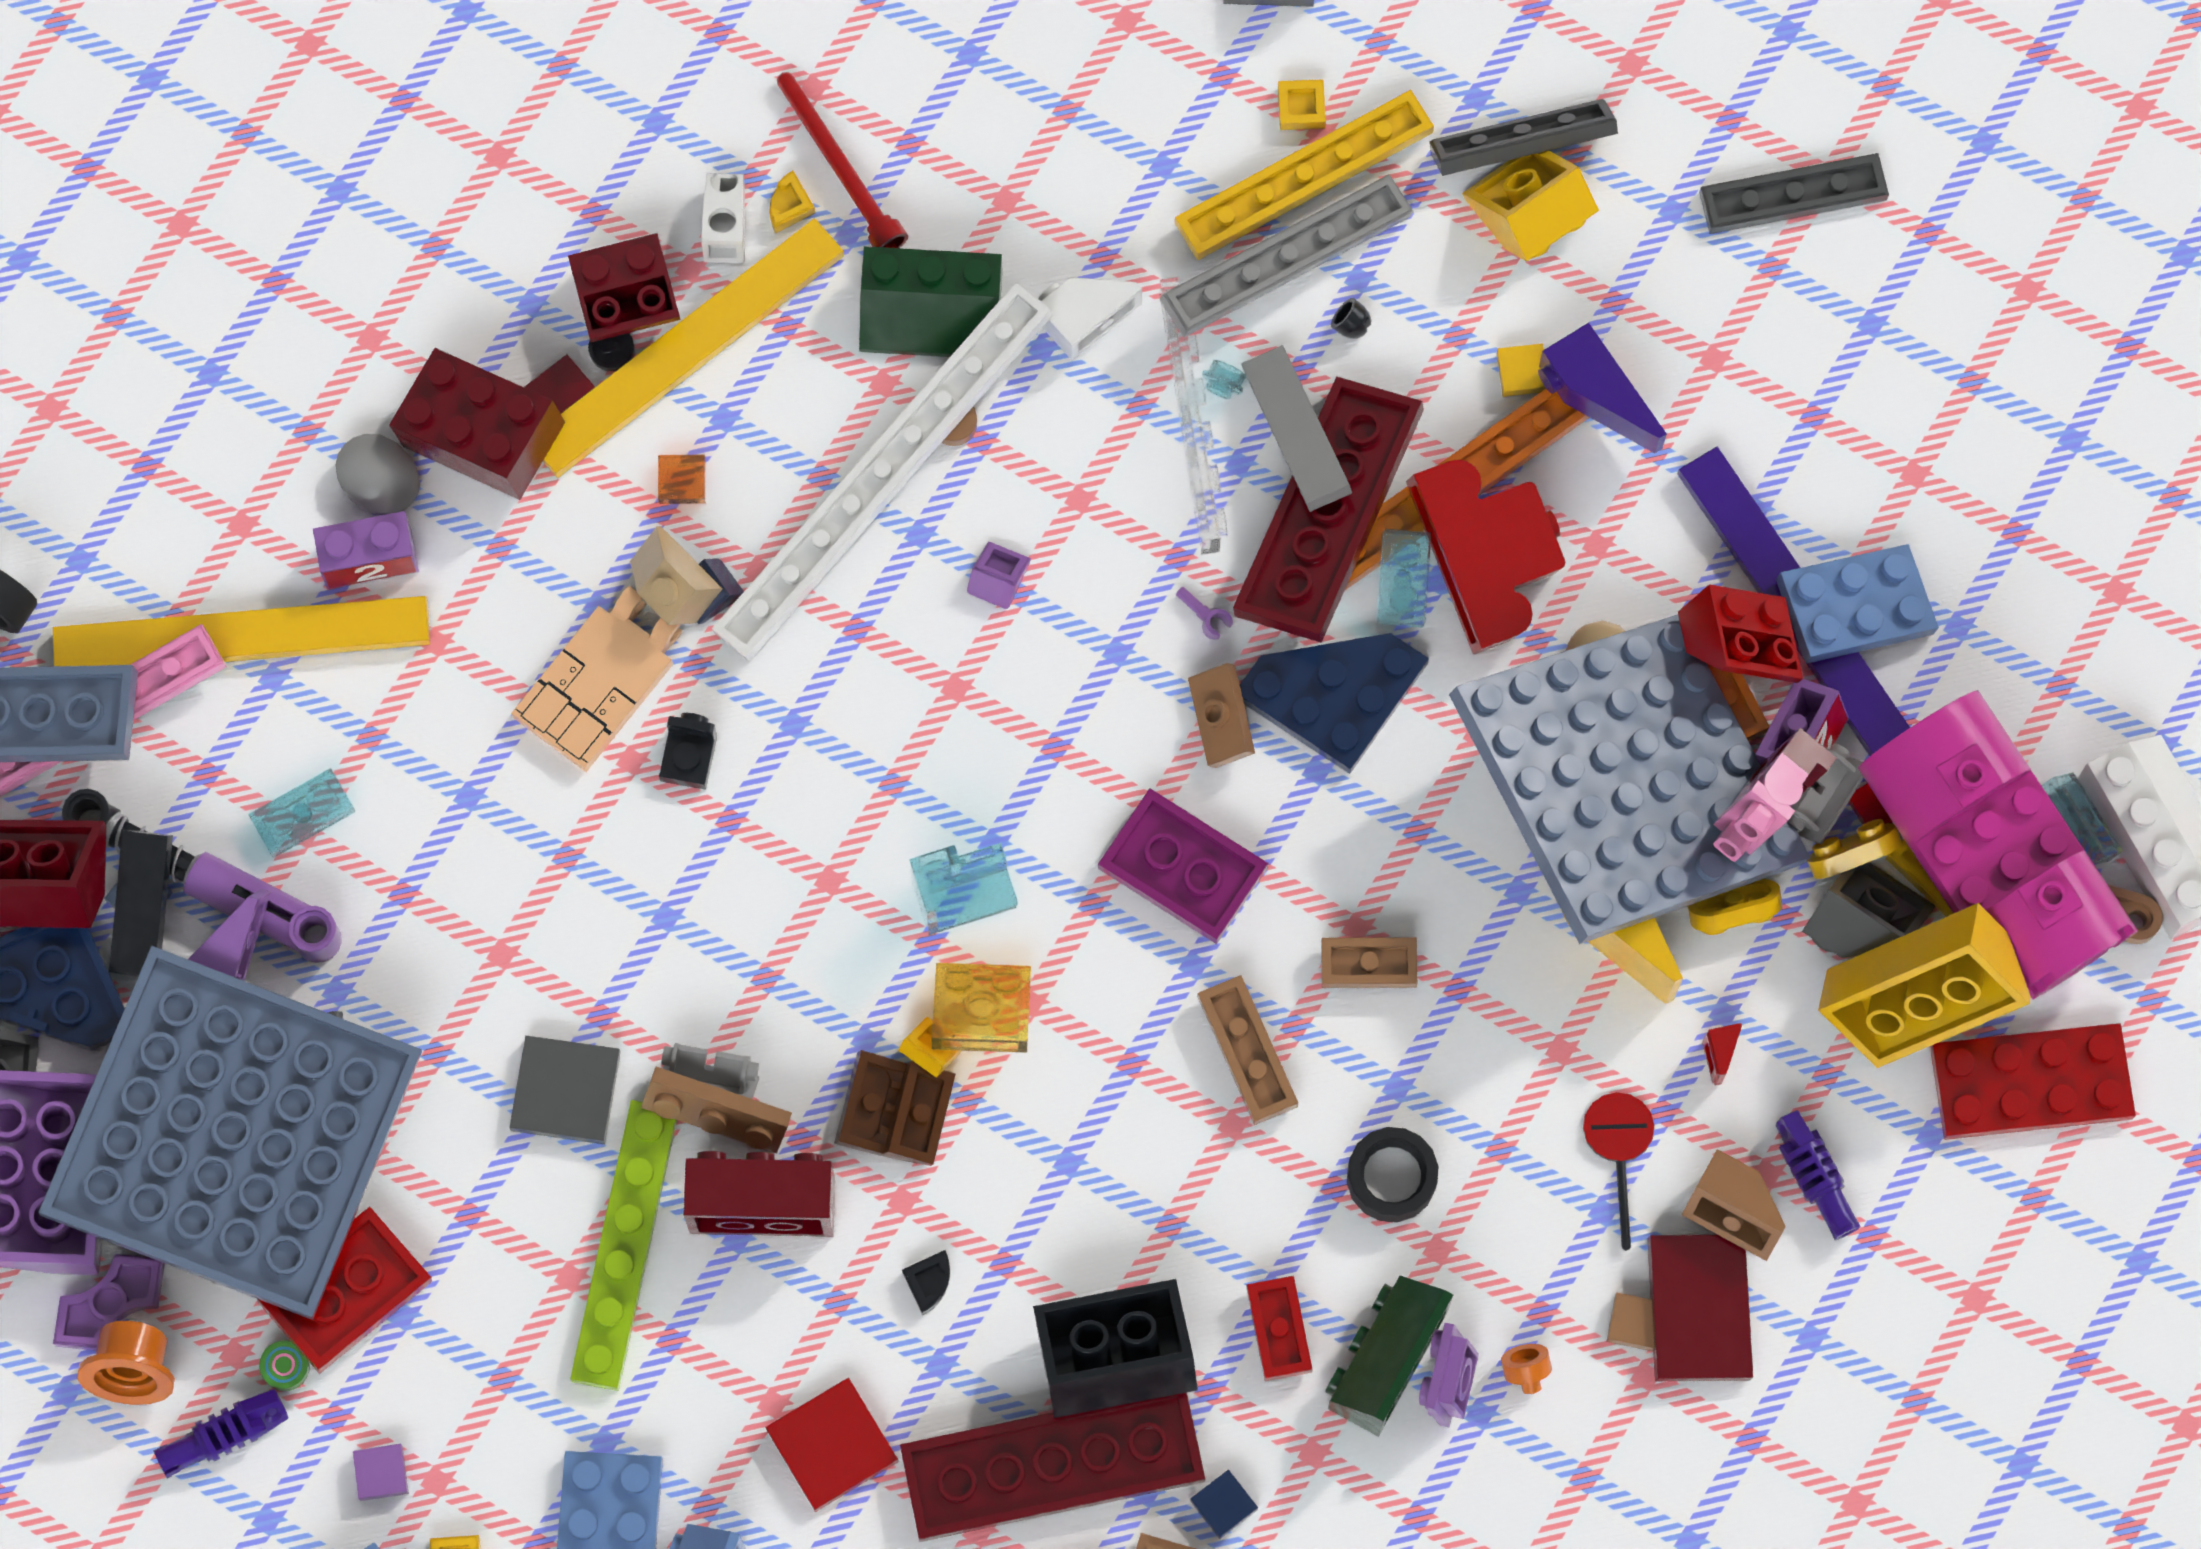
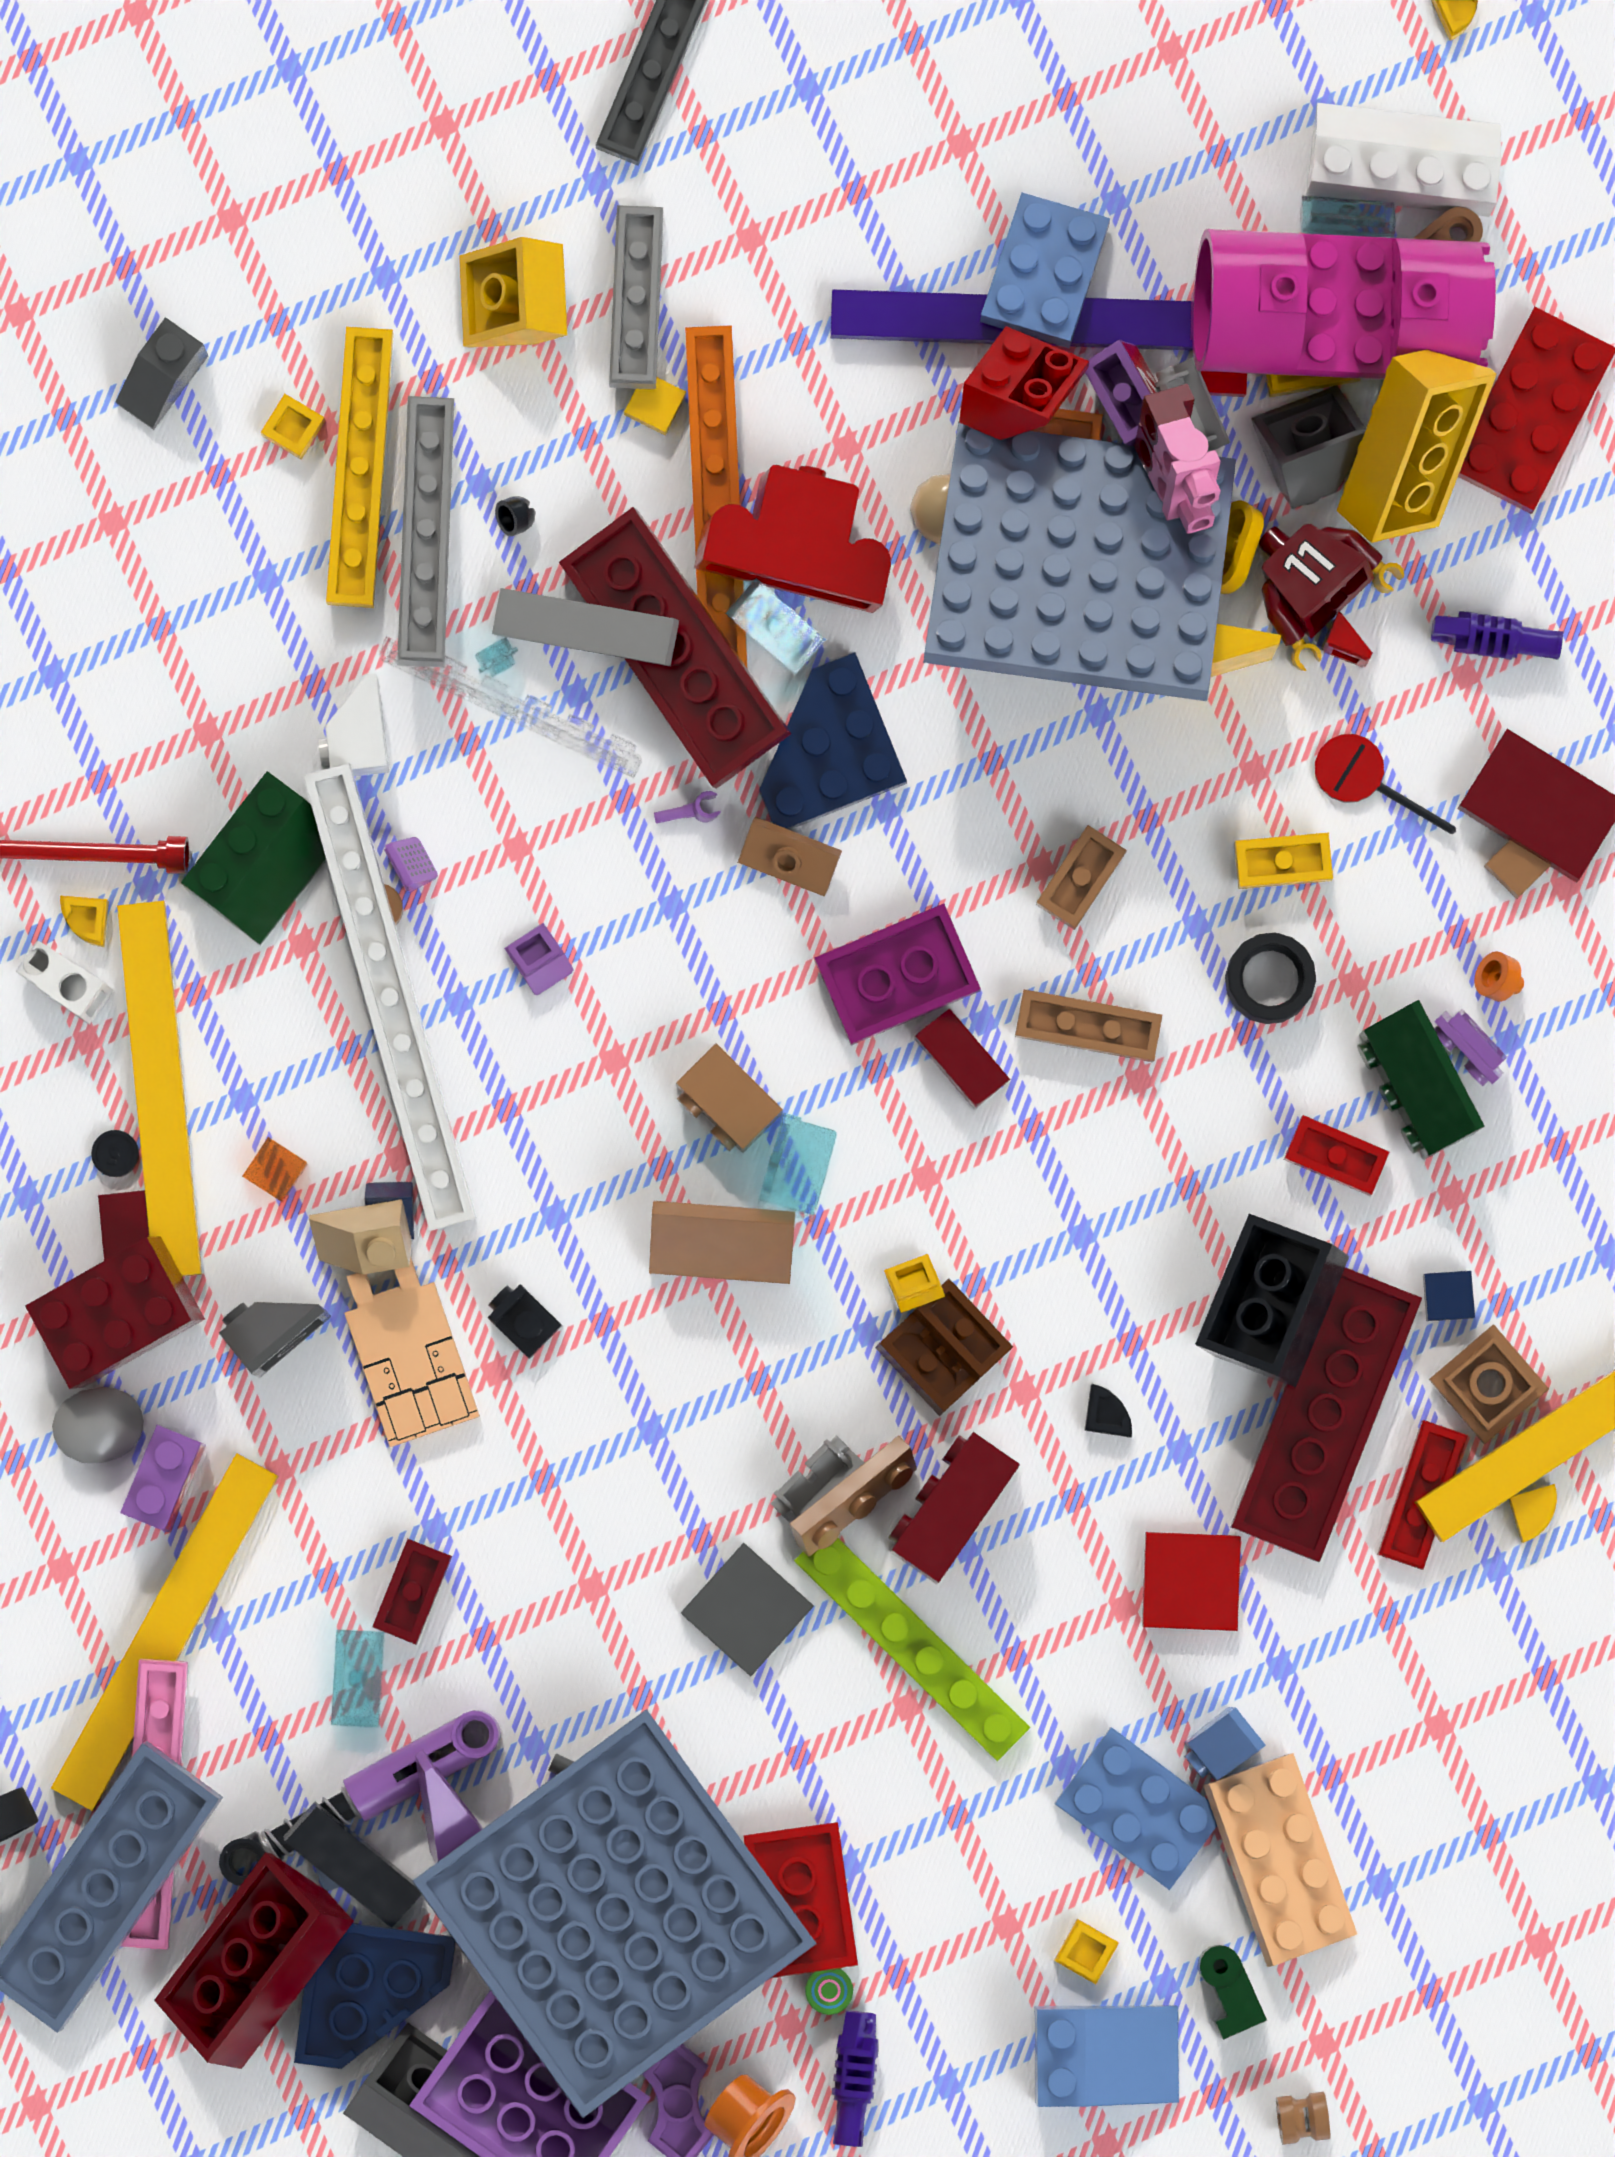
camera: 60 degrees left, 10 degrees up
medium lavender tile [353,1443,409,1501] -> none
dark red slope [568,233,681,342] -> none
clear yellow plate [932,963,1031,1053] -> none
dark grey tile [1429,99,1618,176] -> none
dark purple slope [1538,323,1667,454] -> none
medium nougat slope [1682,1149,1786,1261] -> none
yellow plate [1807,819,1902,879] -> none
none -> dark grey slope [219,1302,331,1378]
none -> dark red plate [372,1538,453,1645]
none -> medium lavender slope [384,837,438,893]
none -> light grey tile [609,205,664,389]
none -> medium nougat tile [649,1201,795,1284]
none -> medium nougat brick [676,1043,783,1153]
none -> dark red slope [914,1008,1011,1110]
none -> yellow plate [1234,832,1333,889]
none -> dark red torso [1259,524,1404,671]

